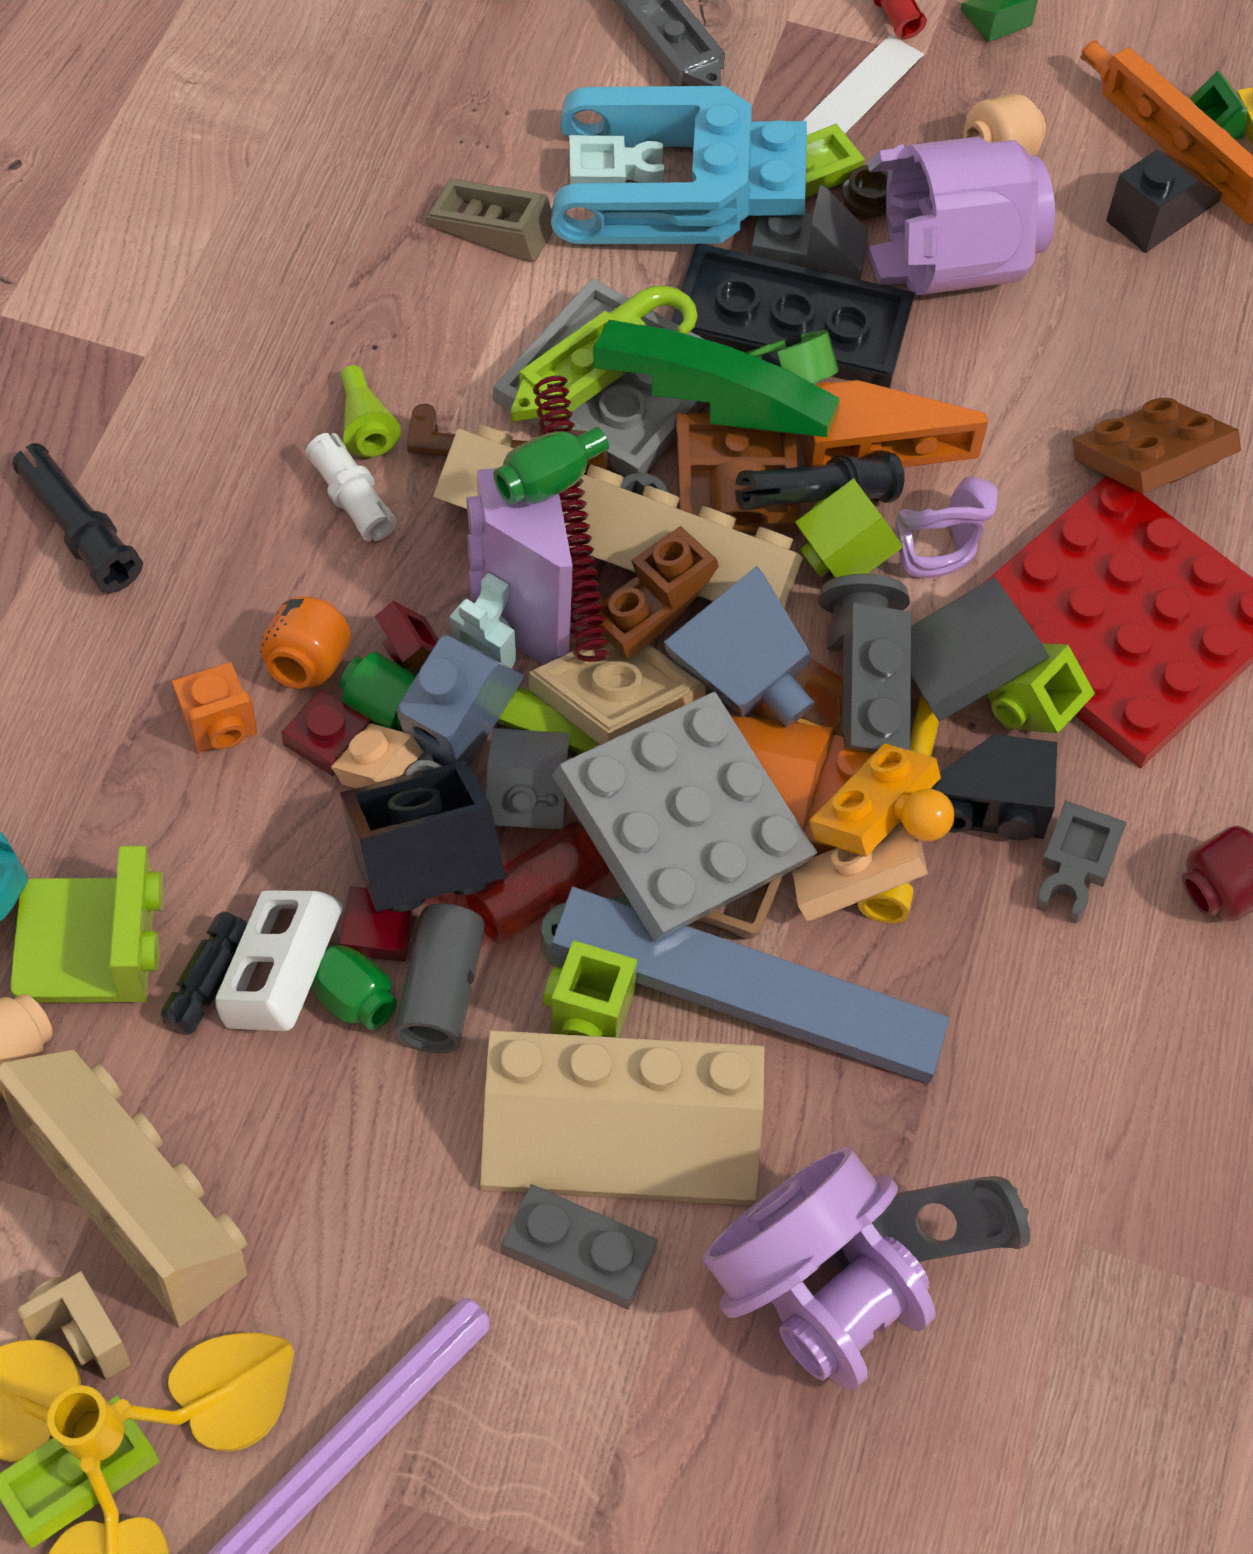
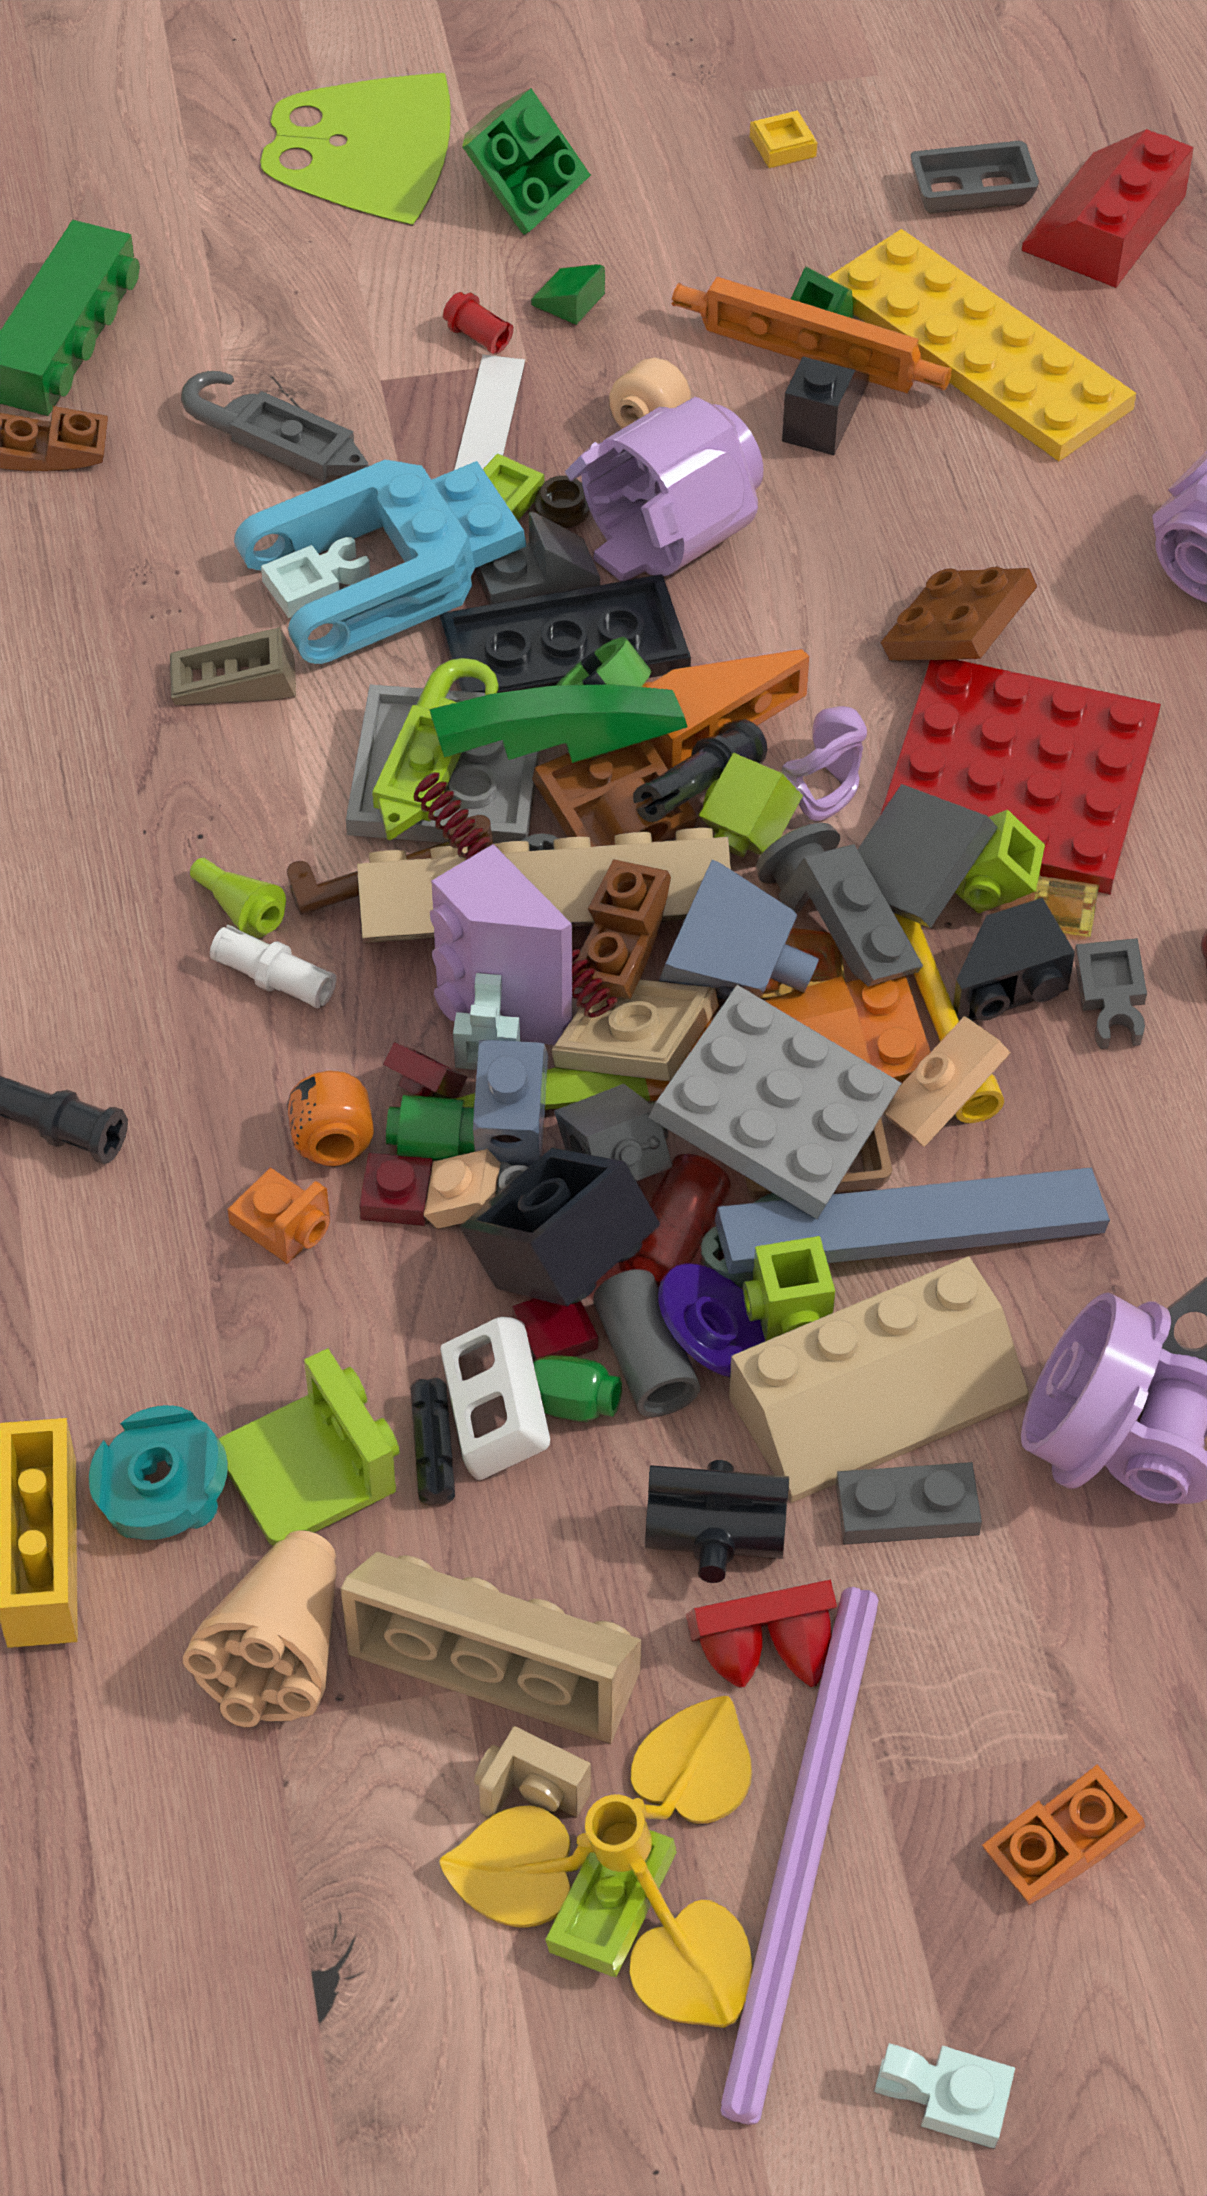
camera: 25 degrees left, 5 degrees down
green plant [493,427,609,505] -> none
light orange plate [809,743,955,857] -> none
none -> black pin [645,1460,789,1583]
none -> dark purple dish [658,1264,765,1377]
none -> red tile [686,1579,837,1688]
none -> clear yellow slope [1034,876,1099,937]

